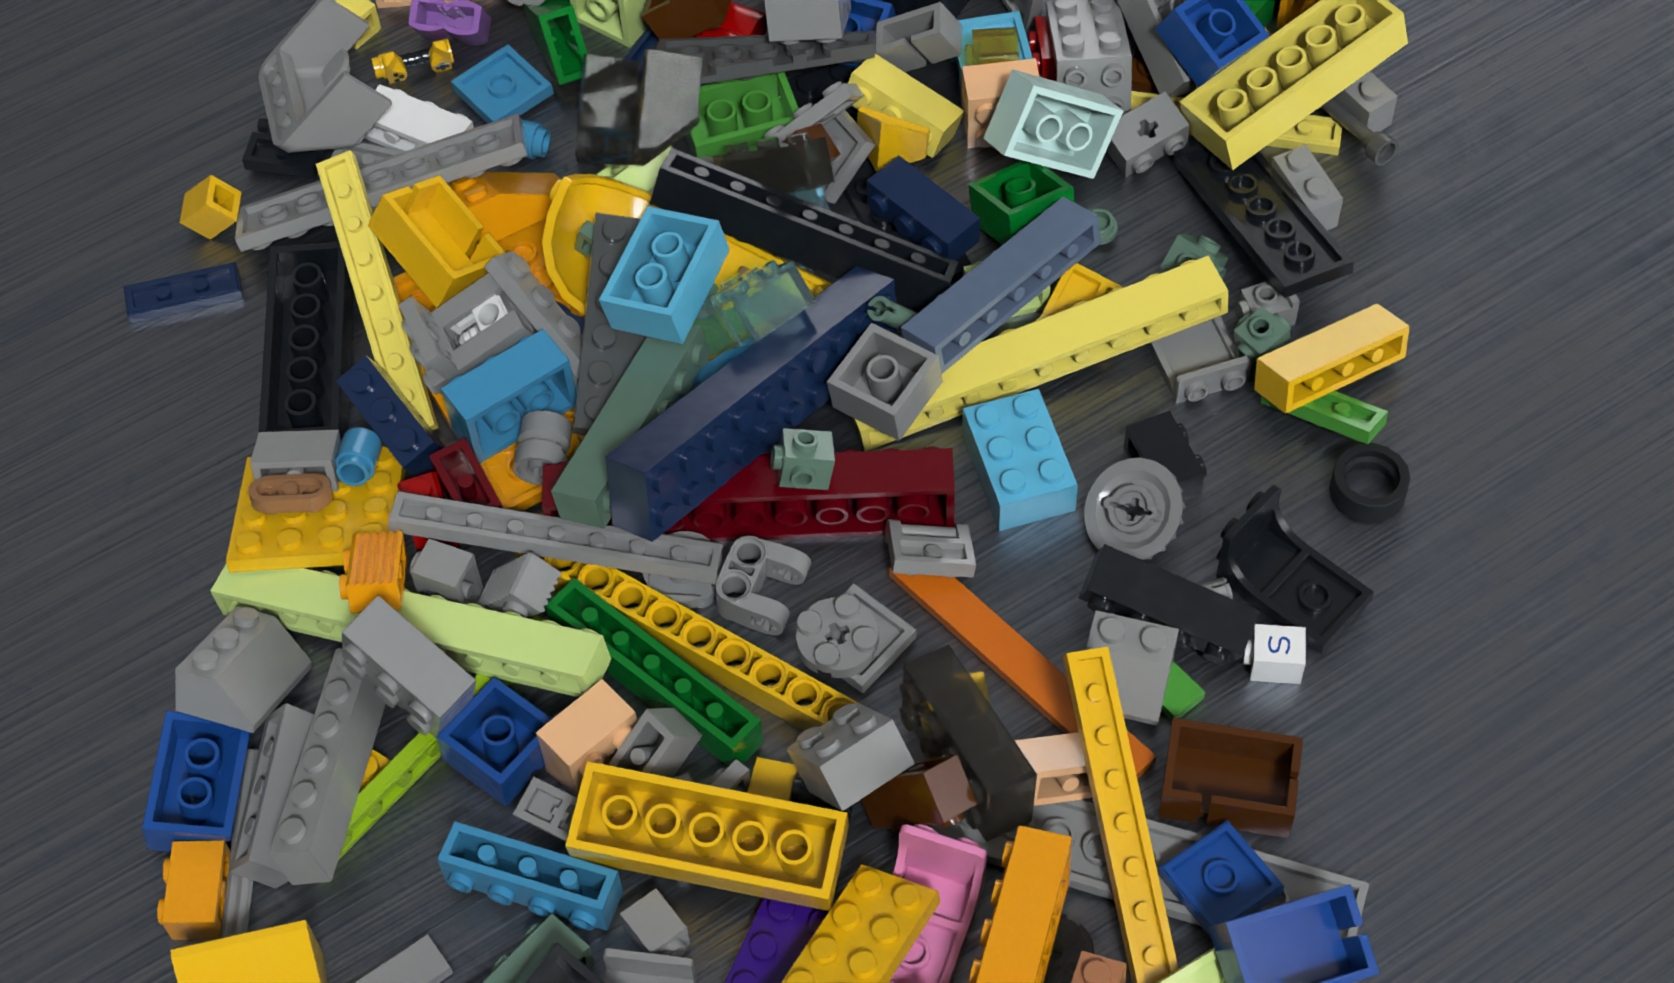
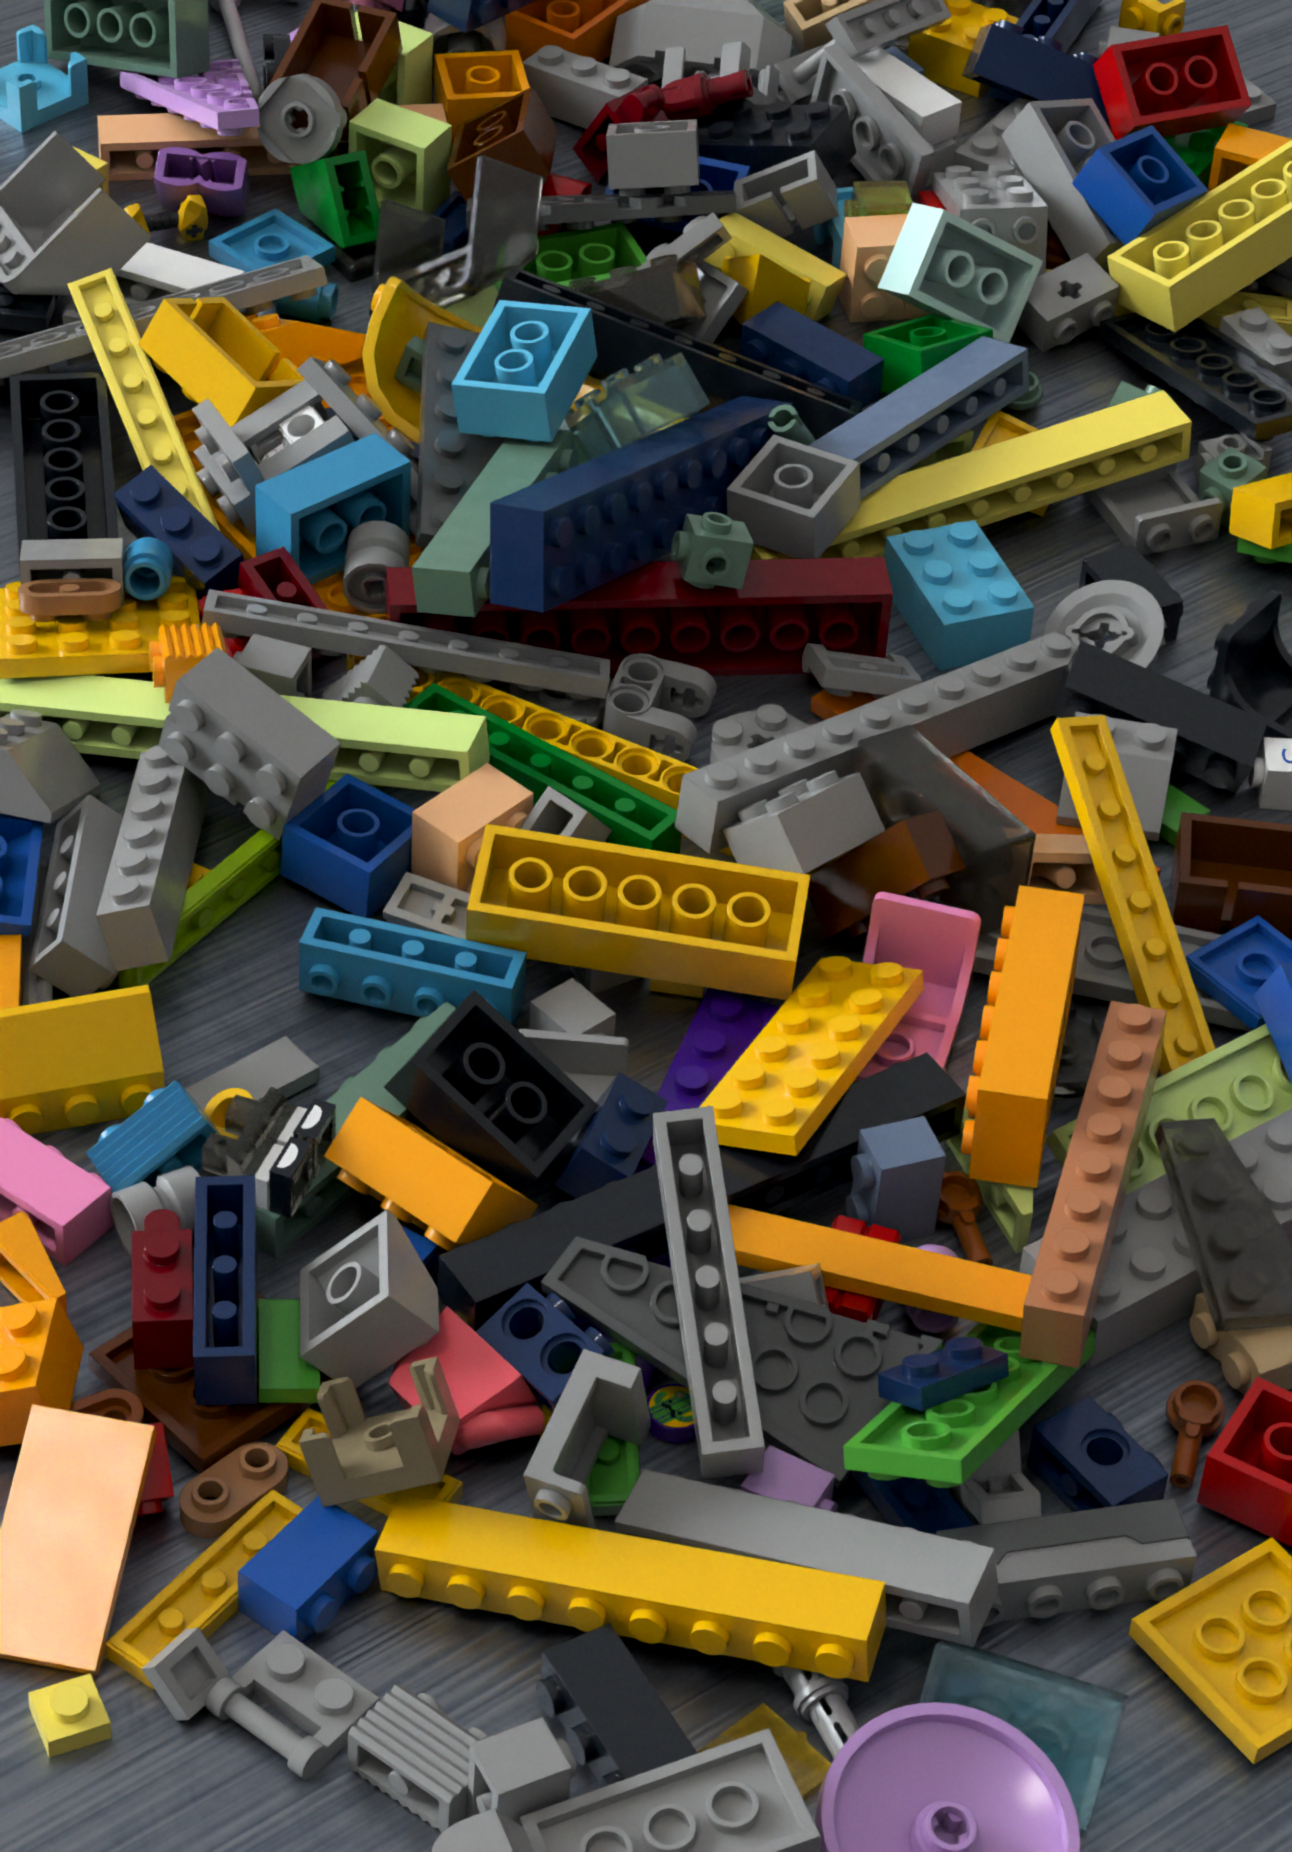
camera: 10 degrees left, 15 degrees down
none -> light grey brick [675,631,1077,854]

